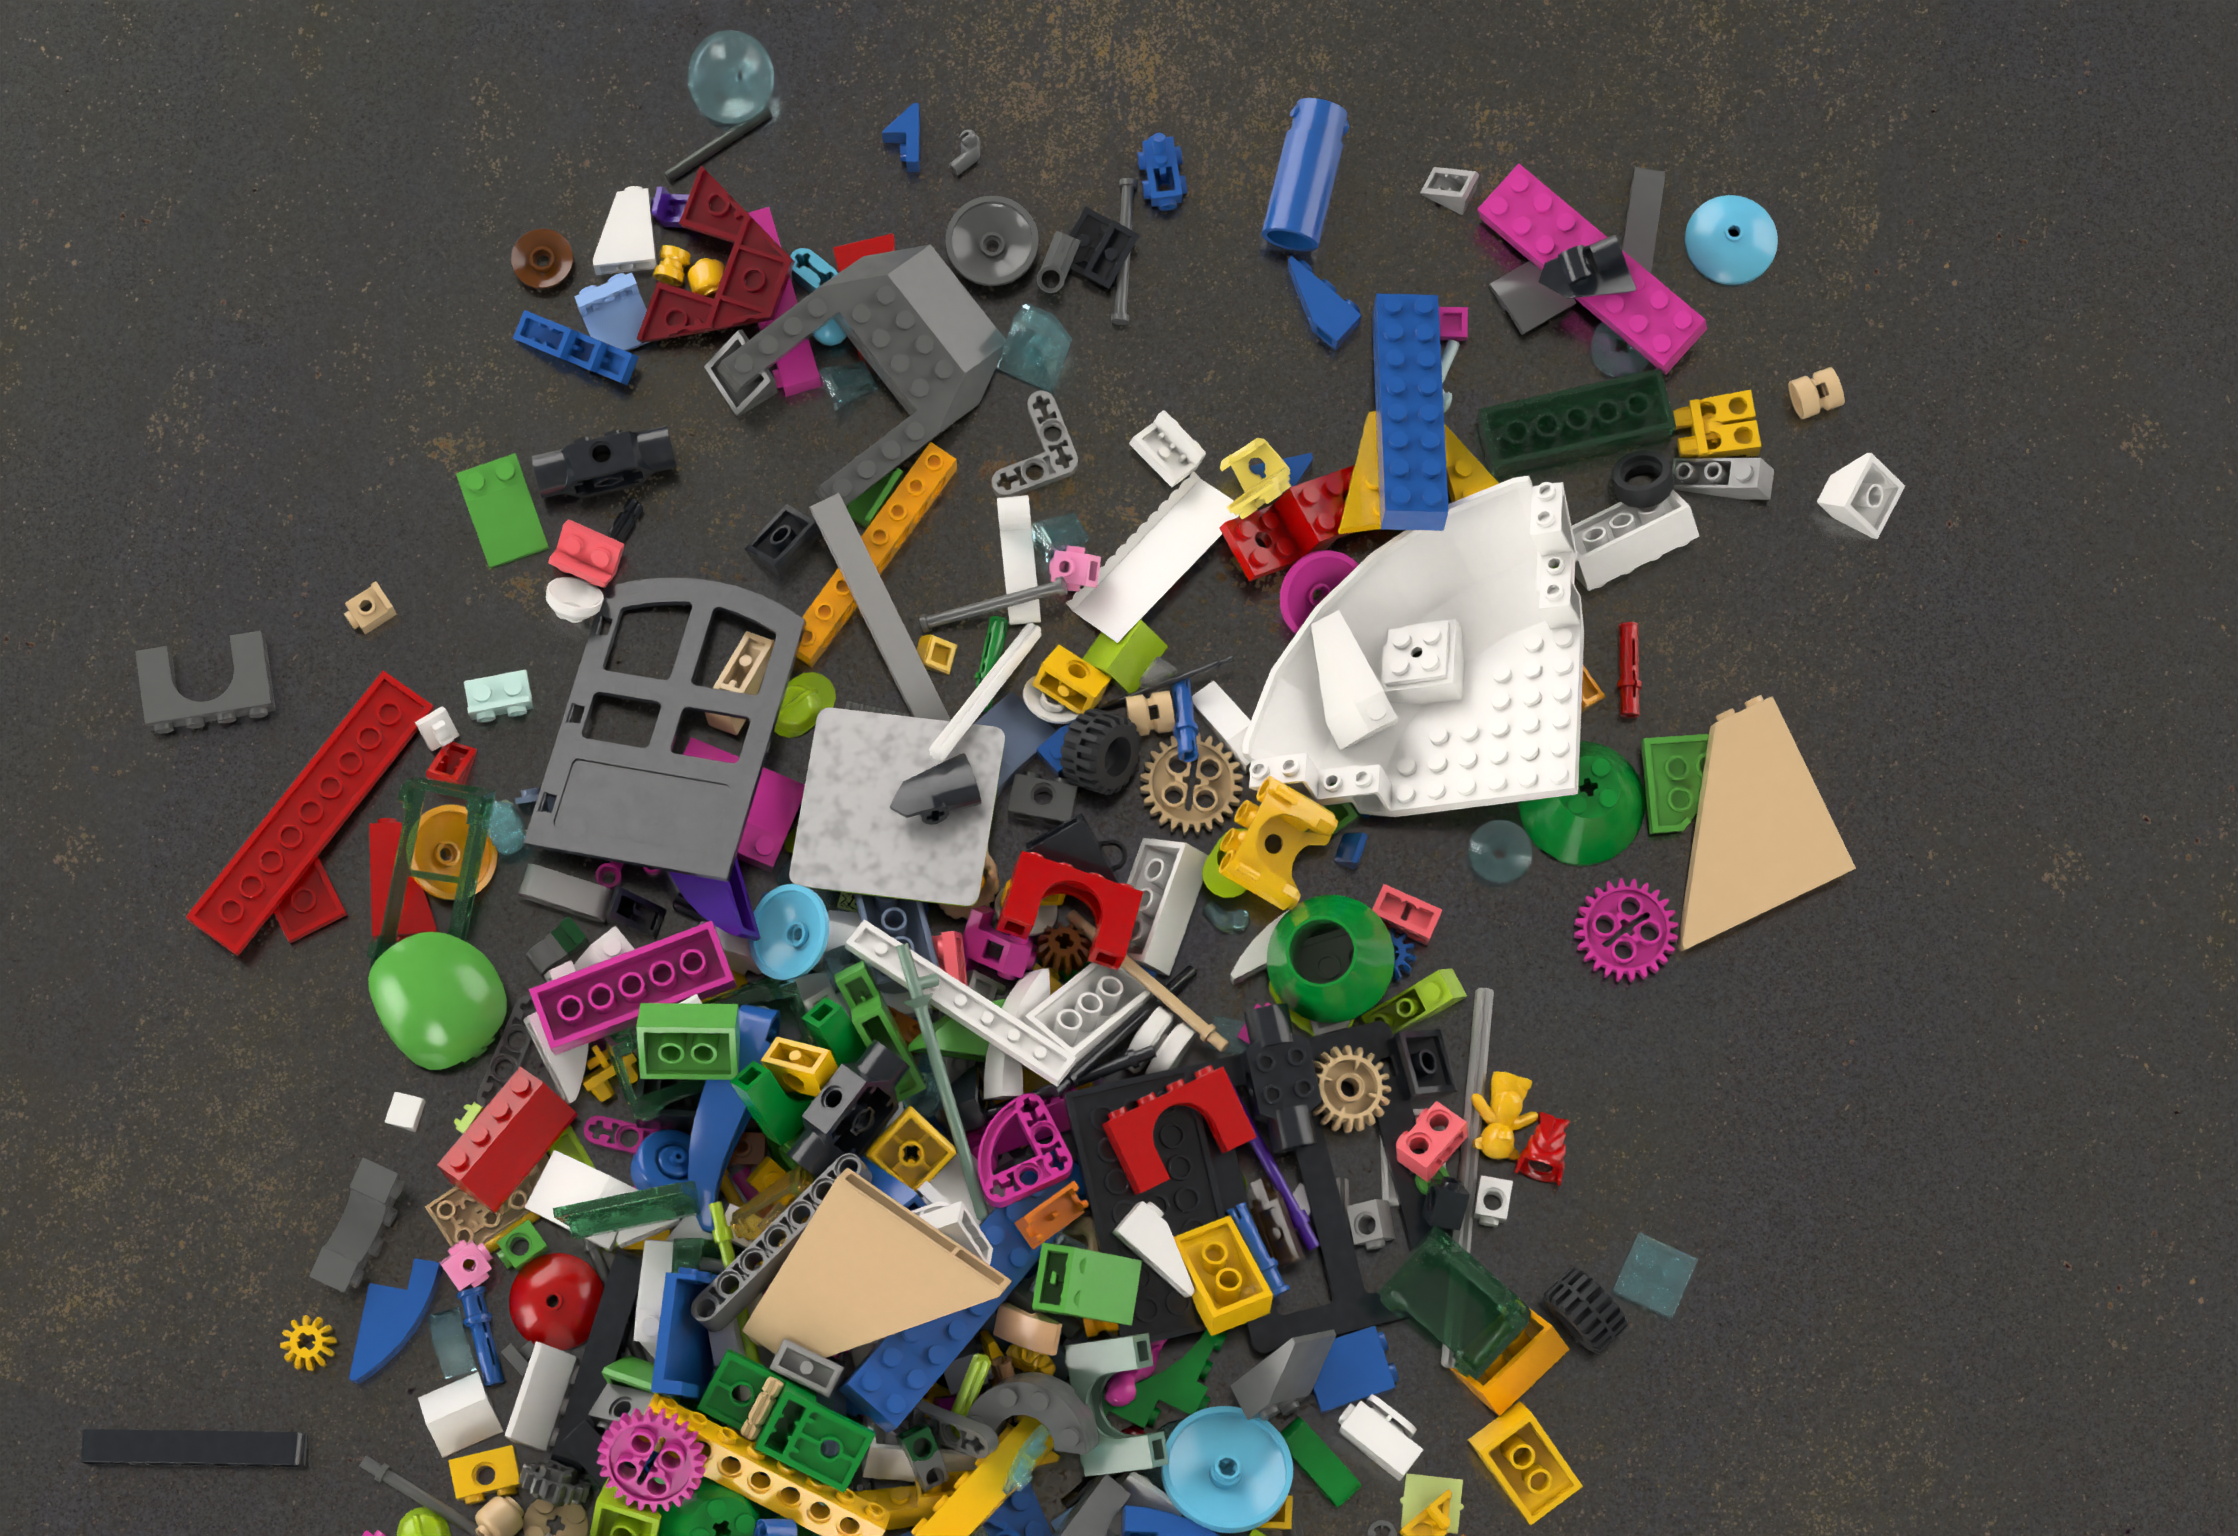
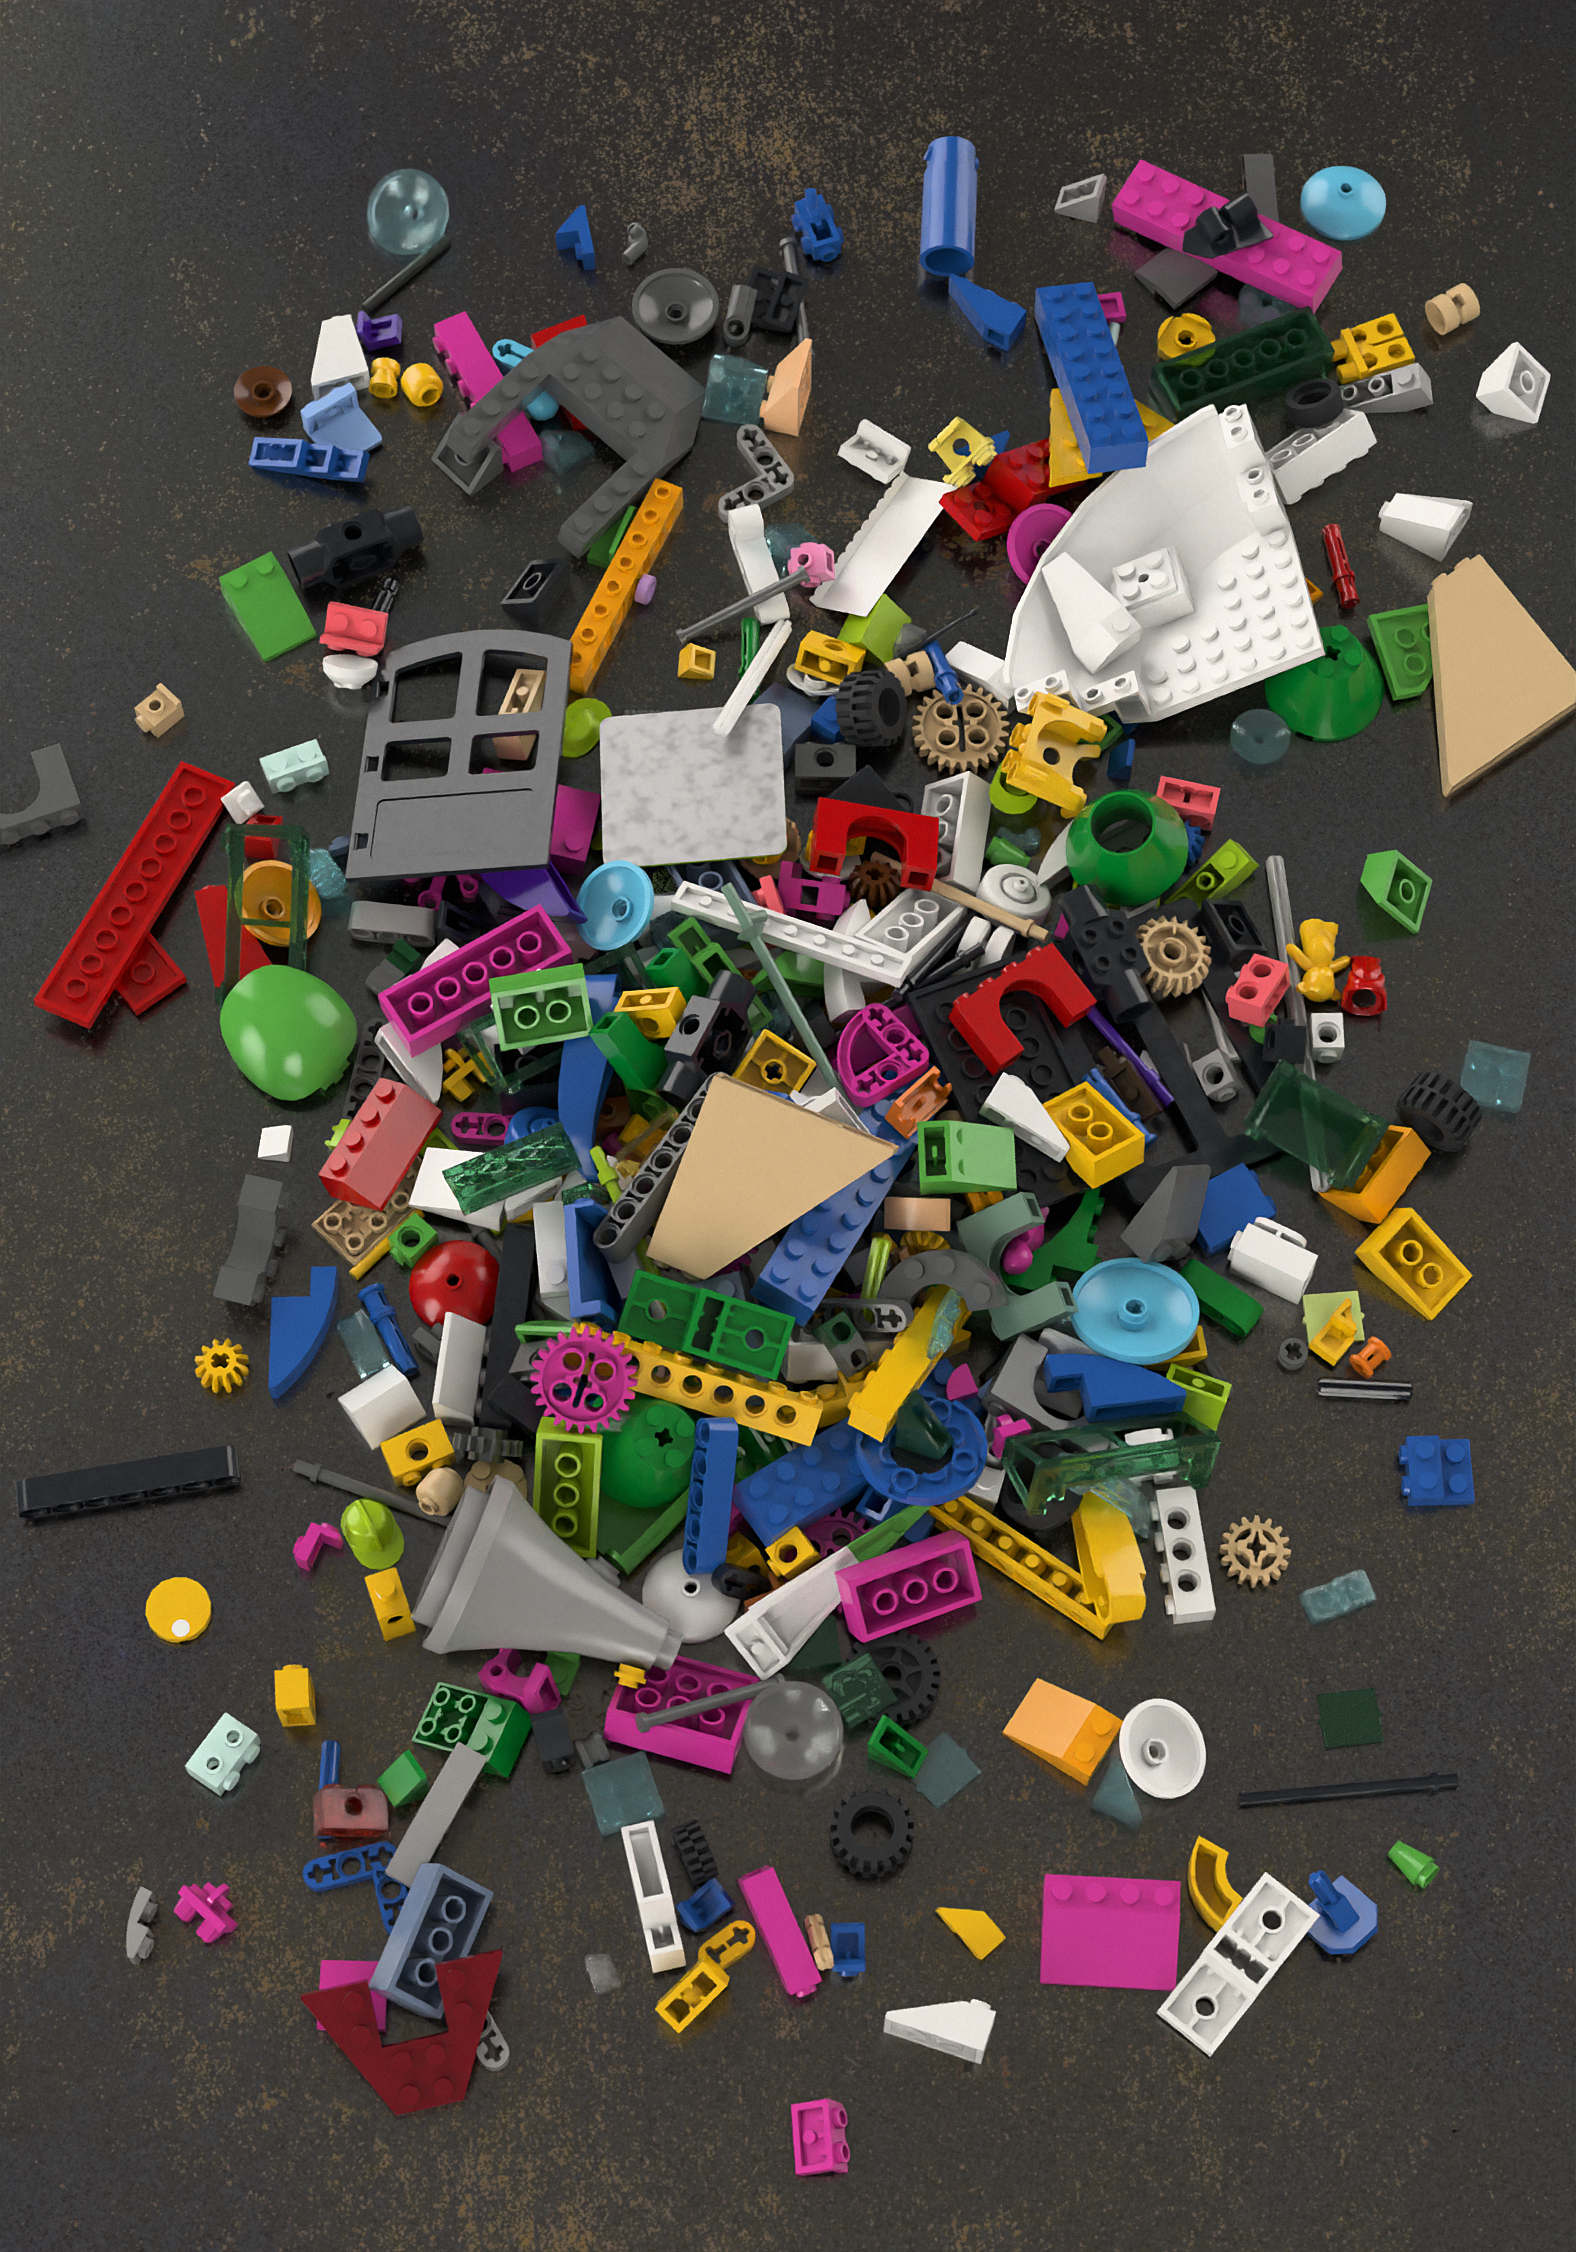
camera: 10 degrees left, 10 degrees down
bright pink brick [440,1239,493,1291] -> none
dark red wing [636,166,795,343] -> none
tan axle [740,1376,784,1440] -> none
light grey slope [769,1339,844,1399] -> none
light grey tile [809,493,951,721] -> none
panel [890,753,982,825] -> none
dark pink gear [1574,878,1678,982] -> none
none -> lavender tile [635,574,657,605]
none -> light nougat slope [760,338,812,436]
none -> dark pink tile [945,1363,979,1402]
none -> white wheel [976,864,1052,934]
none -> bright green cone [984,836,1031,868]
none -> yellow plate [1157,313,1215,371]
none -> bright green slope [1360,850,1433,934]
none -> white slope [1378,493,1473,562]

